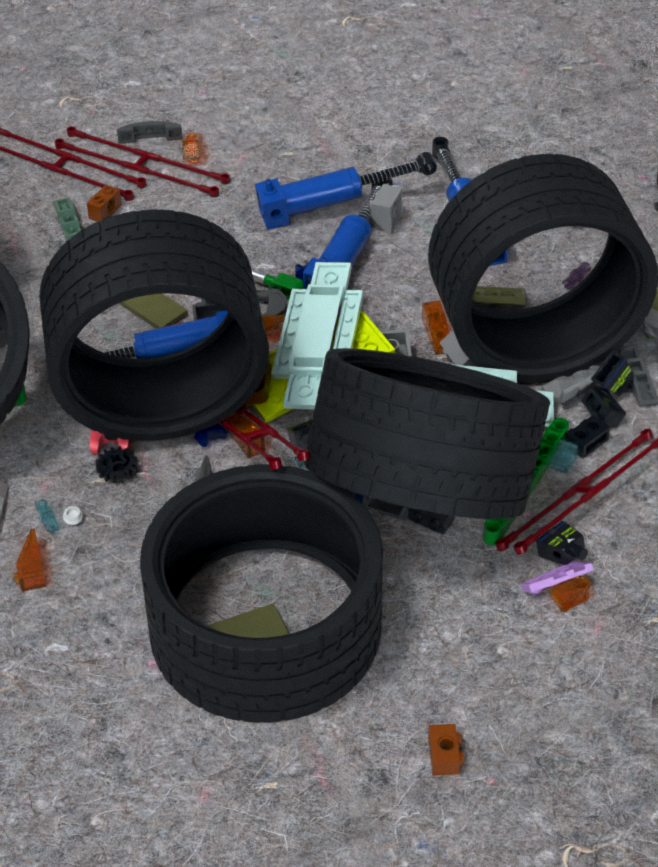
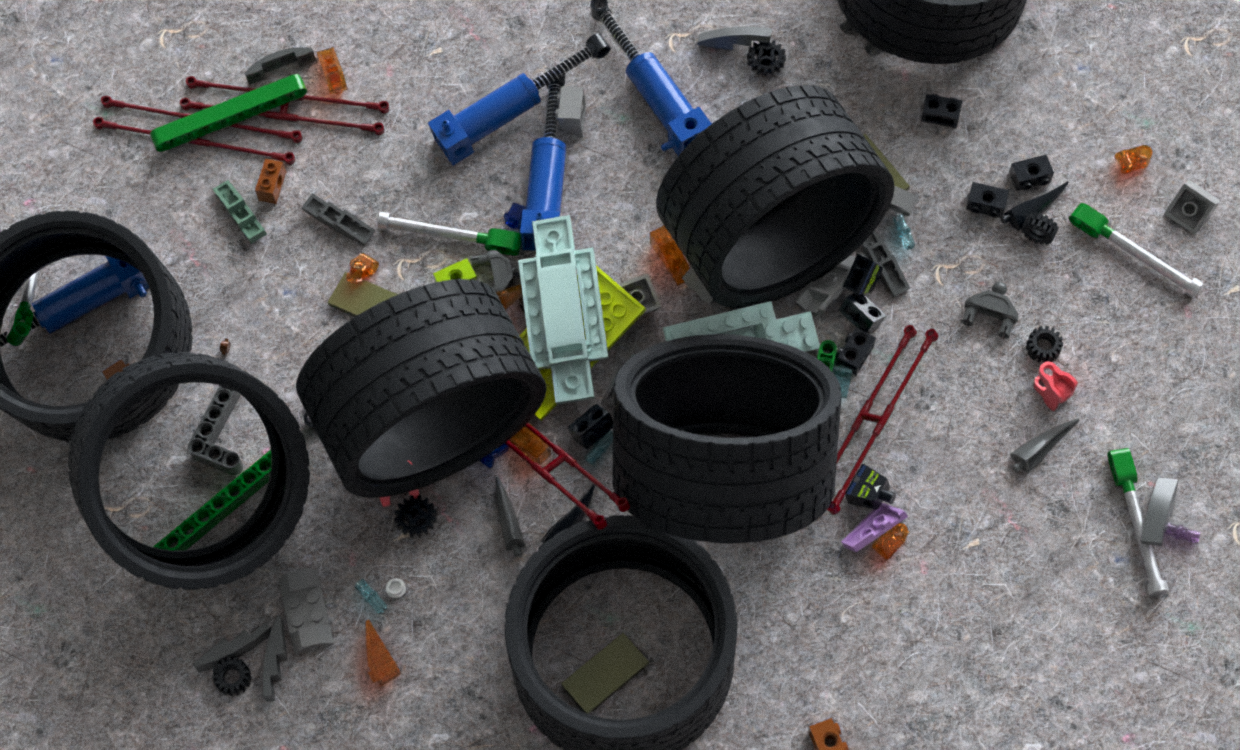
camera: 15 degrees left, 20 degrees up
none -> green beam [150,74,307,152]

